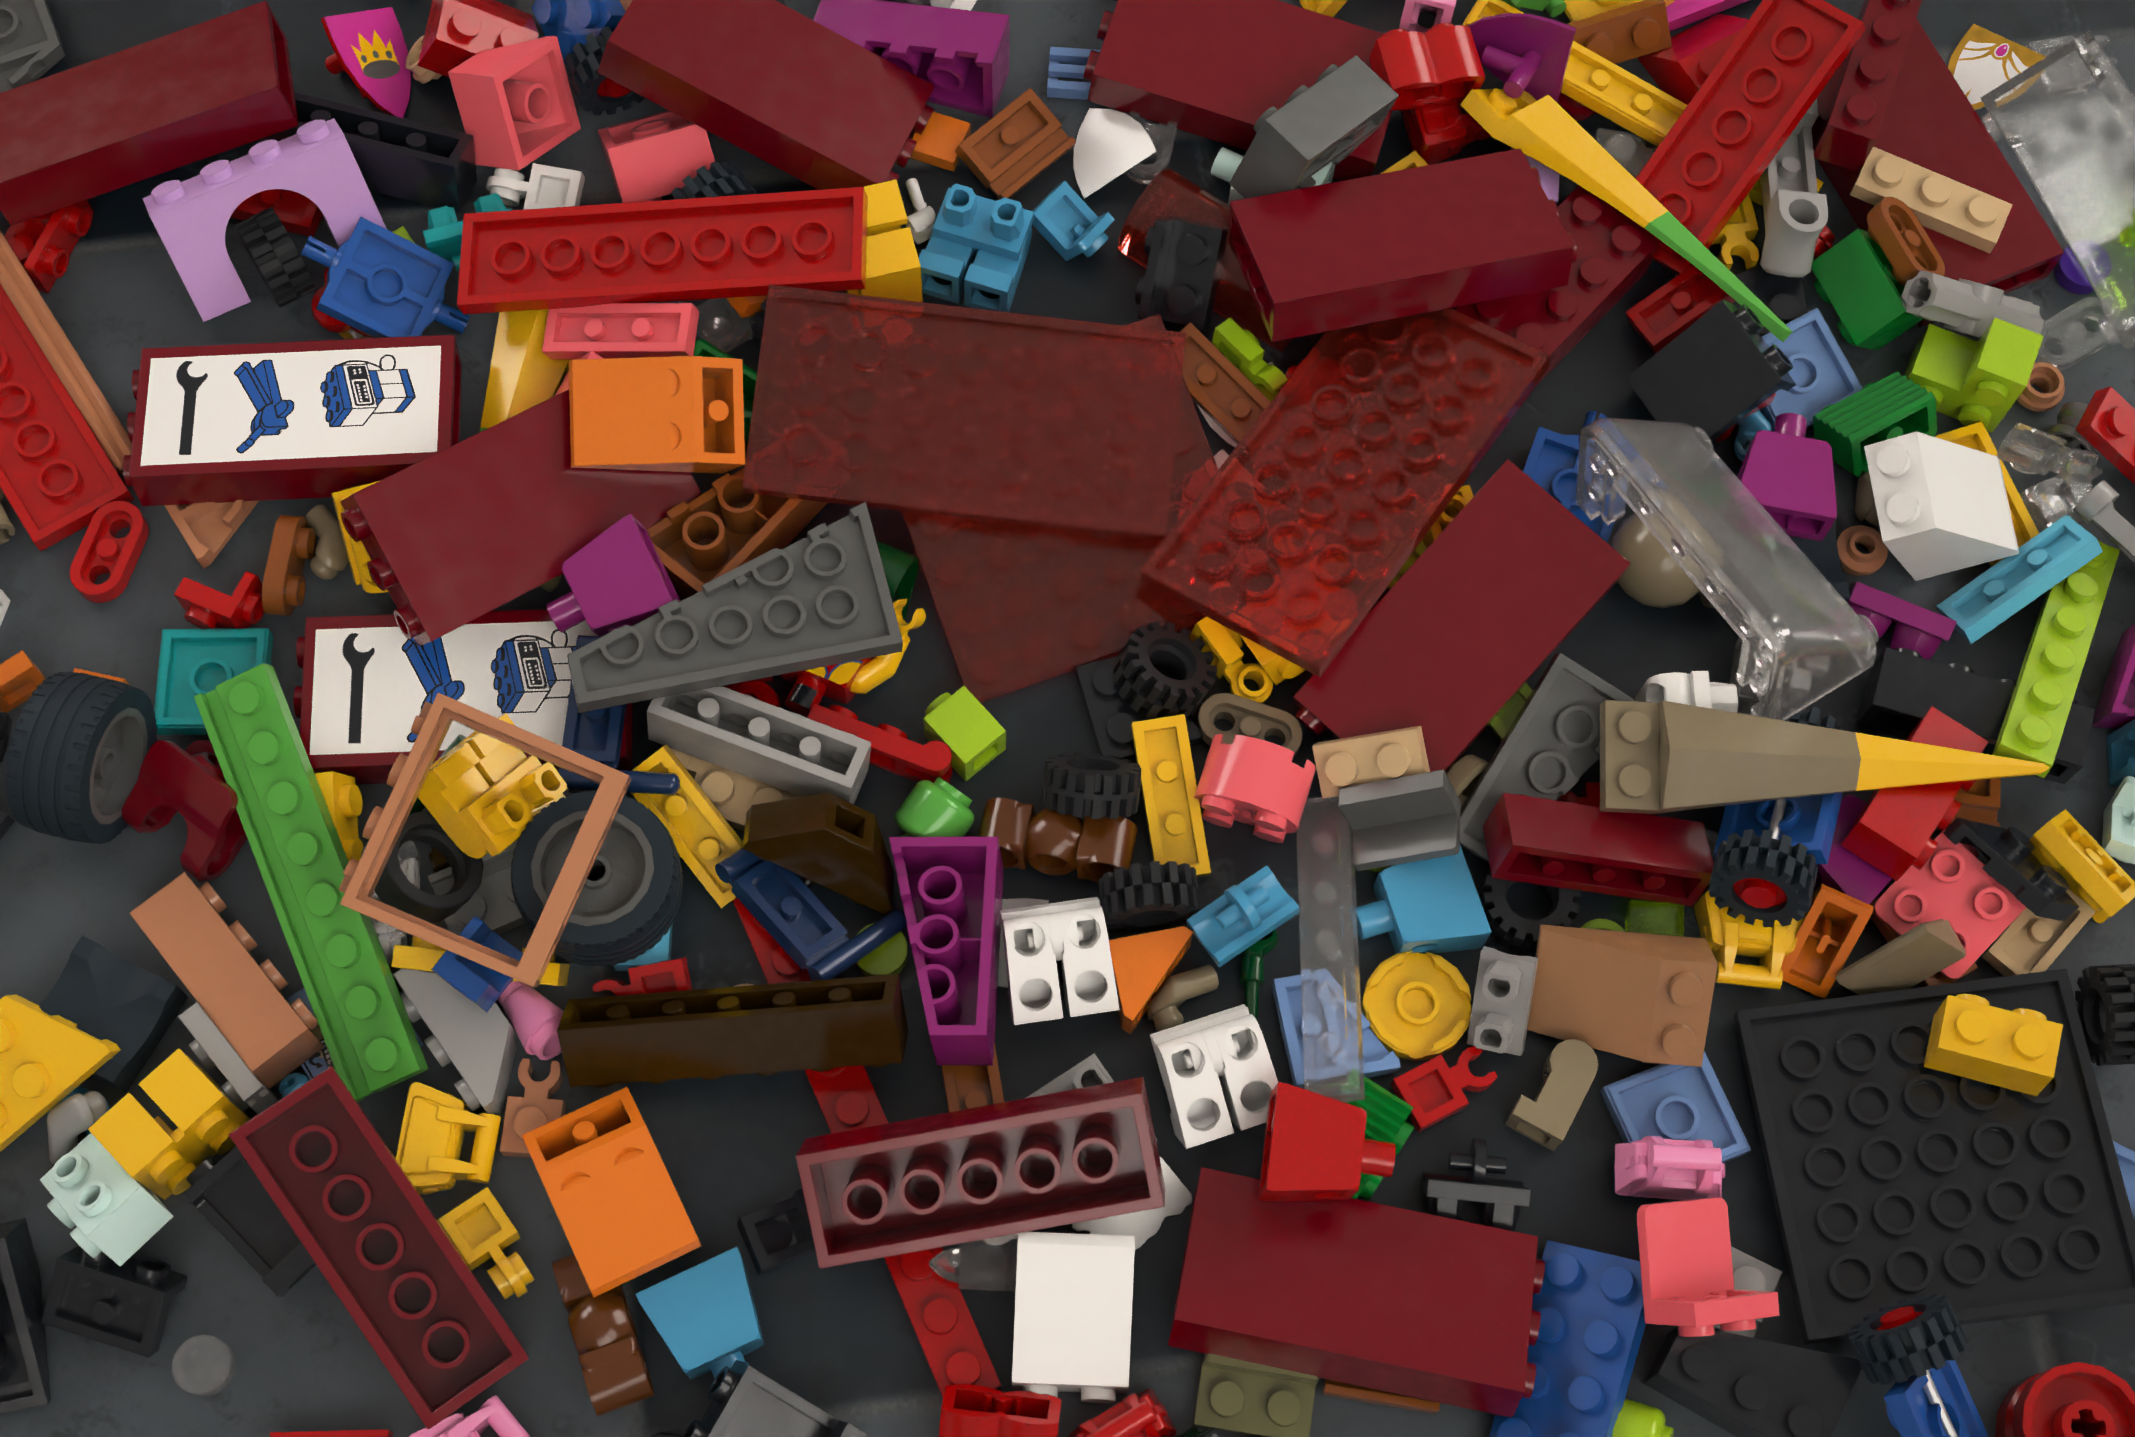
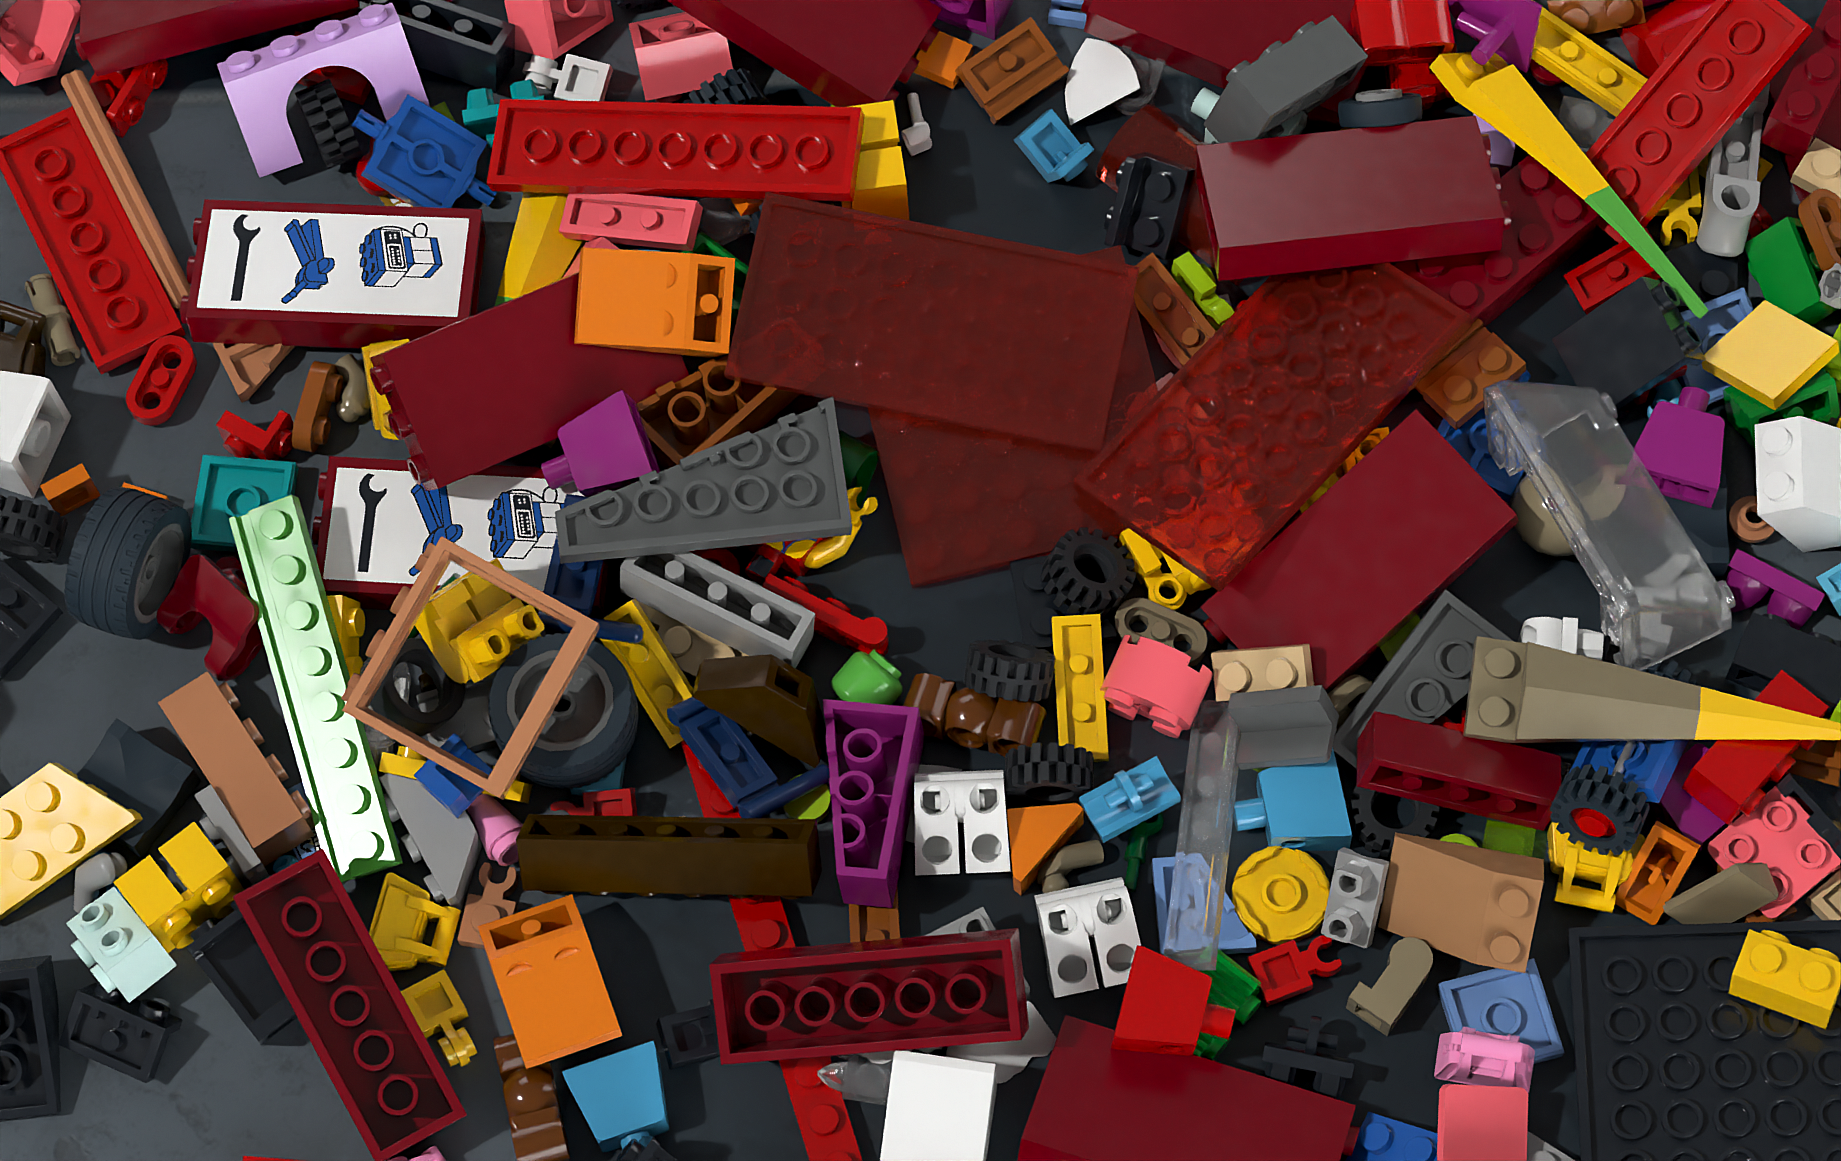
camera: 15 degrees right, 0 degrees up
clear tile [172,1335,236,1397] -> none
dark azure hips [918,184,1034,318] -> none
lime brick [923,686,1006,782] -> none
none -> black wheel [1338,89,1423,128]
none -> dark orange plate [1409,318,1526,430]
none -> yellow tile [1701,300,1839,410]

